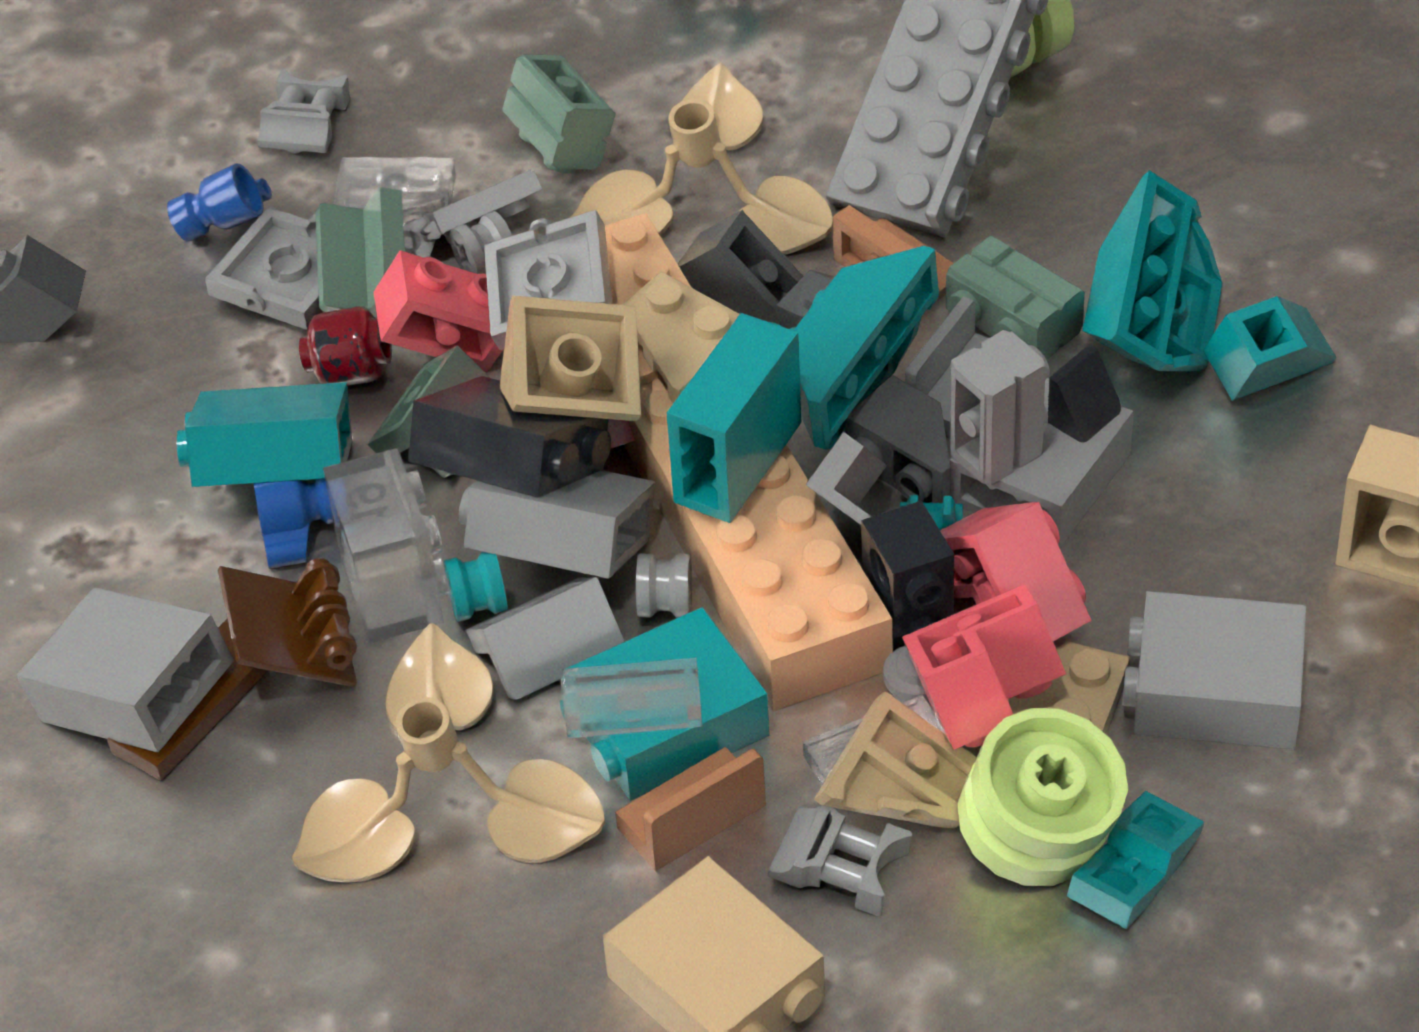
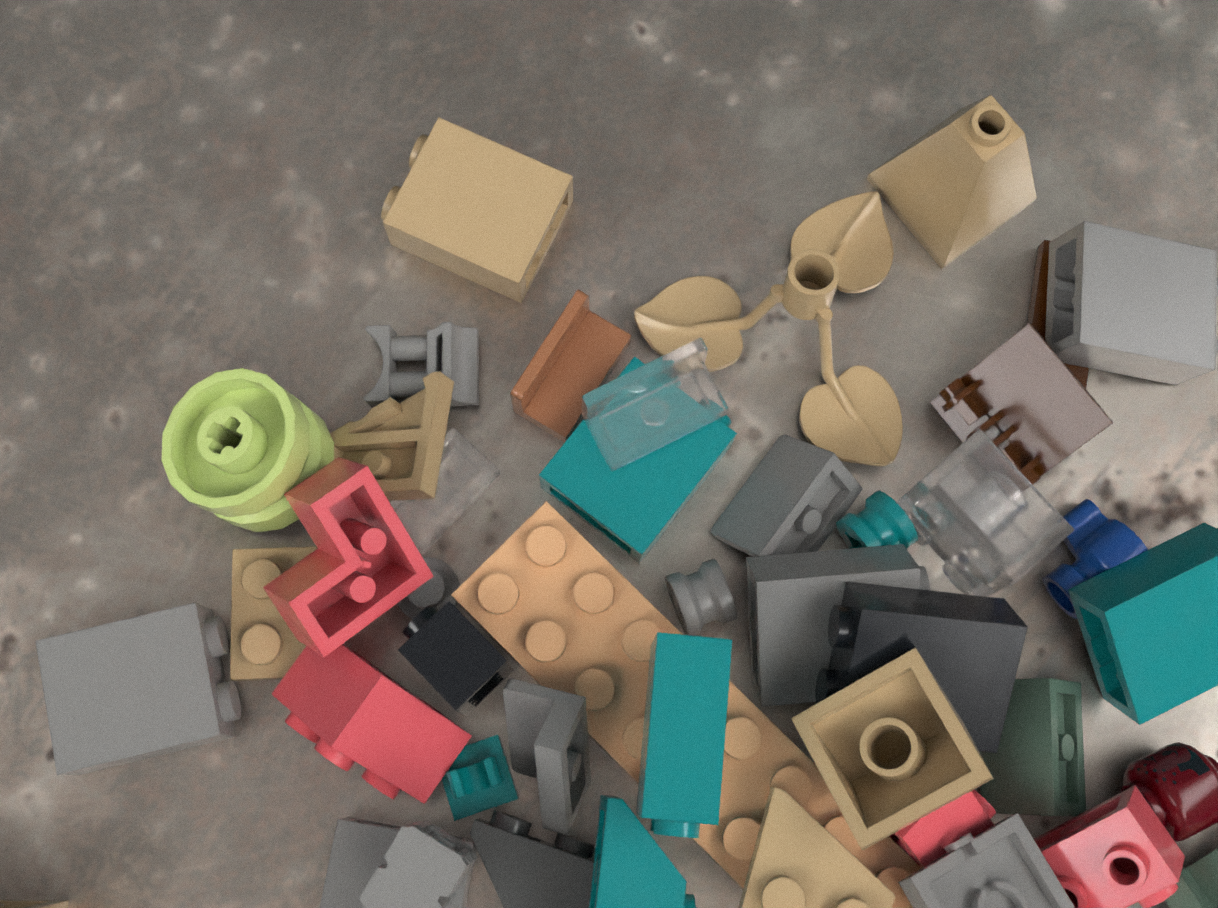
camera: 150 degrees right, 30 degrees up
teal slope [1067,791,1205,929] -> none
none -> tan slope [867,95,1037,269]

